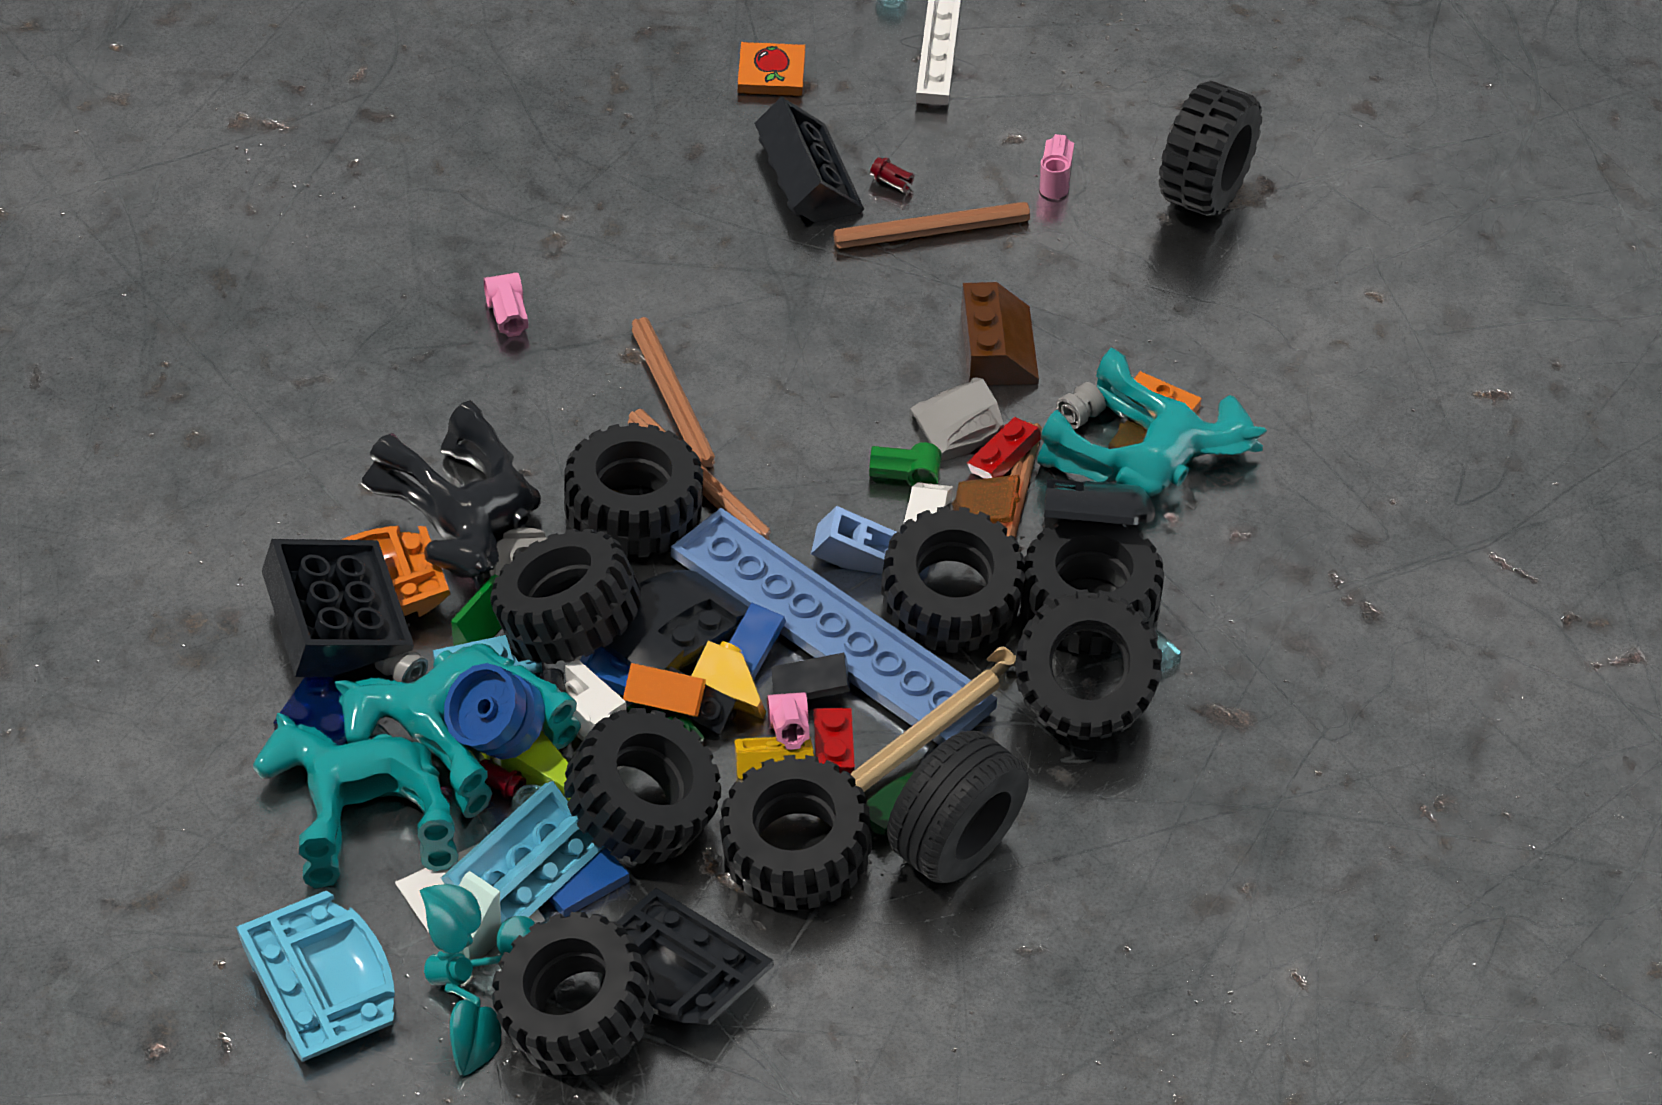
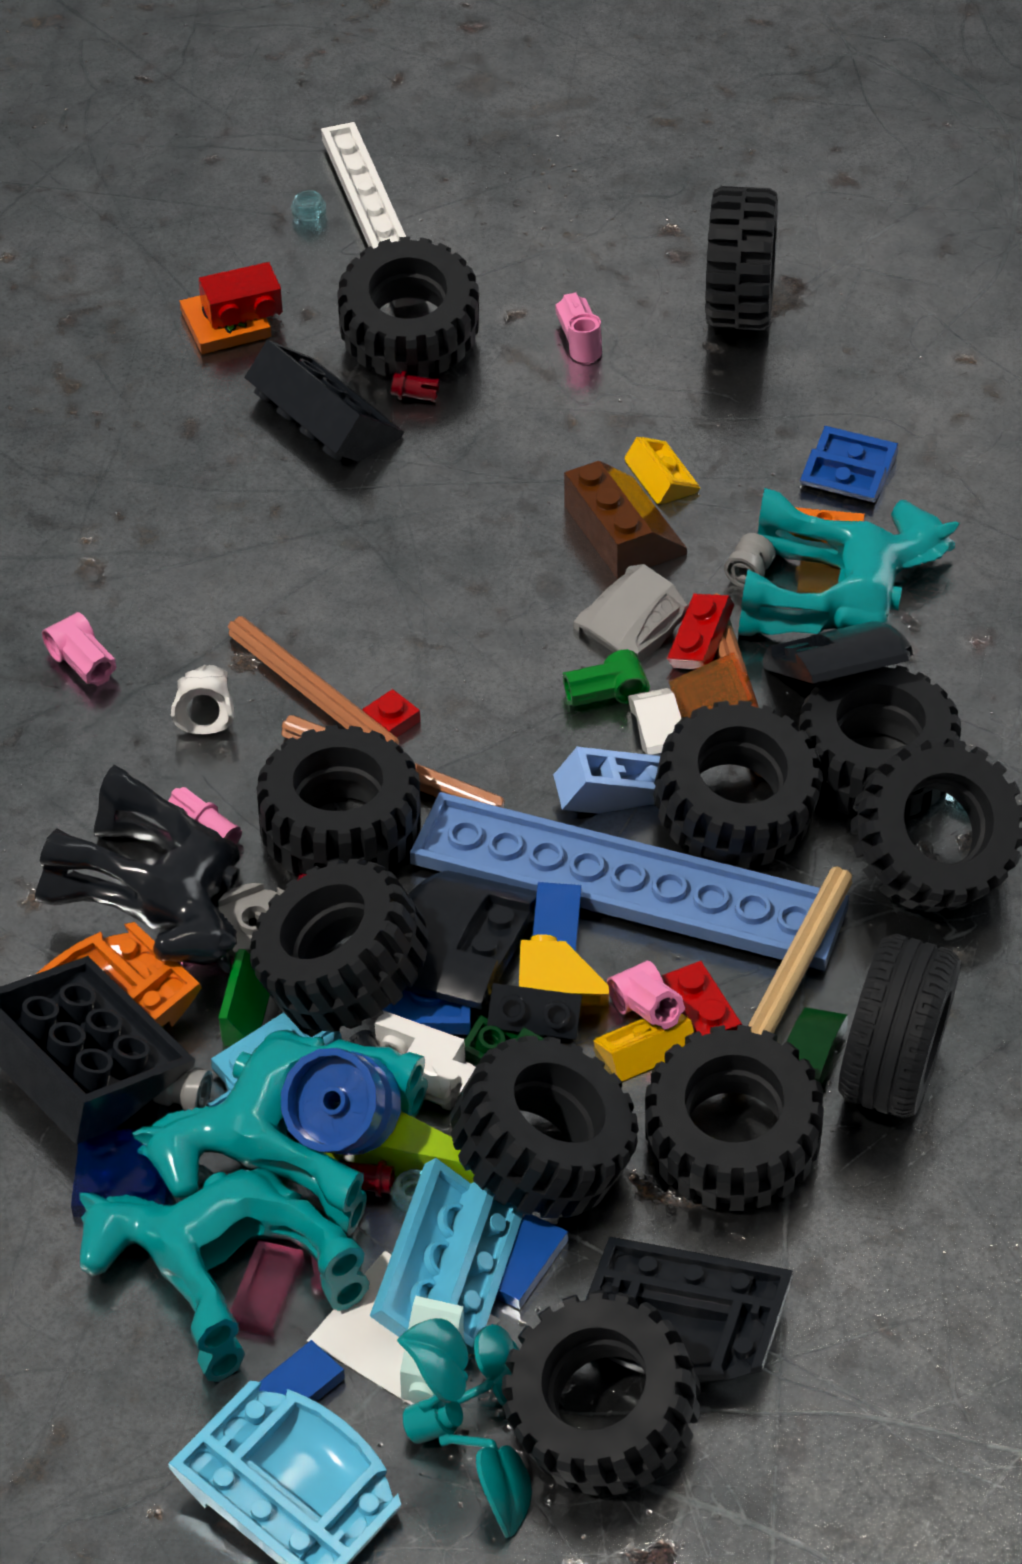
camera: 20 degrees left, 0 degrees up
orange tile [623,663,706,717] -> none
black tile [771,652,850,700] -> none
nougat axle [834,202,1030,249] -> none
tan hand [987,647,1016,676] -> none
none -> bright pink axle [168,787,242,844]
none -> white hair [171,665,235,734]
none -> red brick [198,262,283,329]
none -> clear pink tile [230,1240,304,1338]
none -> blue tile [259,1340,345,1402]
none -> black tyre [337,237,479,378]
none -> red plate [362,689,421,737]
none -> yellow slope [625,437,700,504]
none -> blue slope [800,426,898,502]

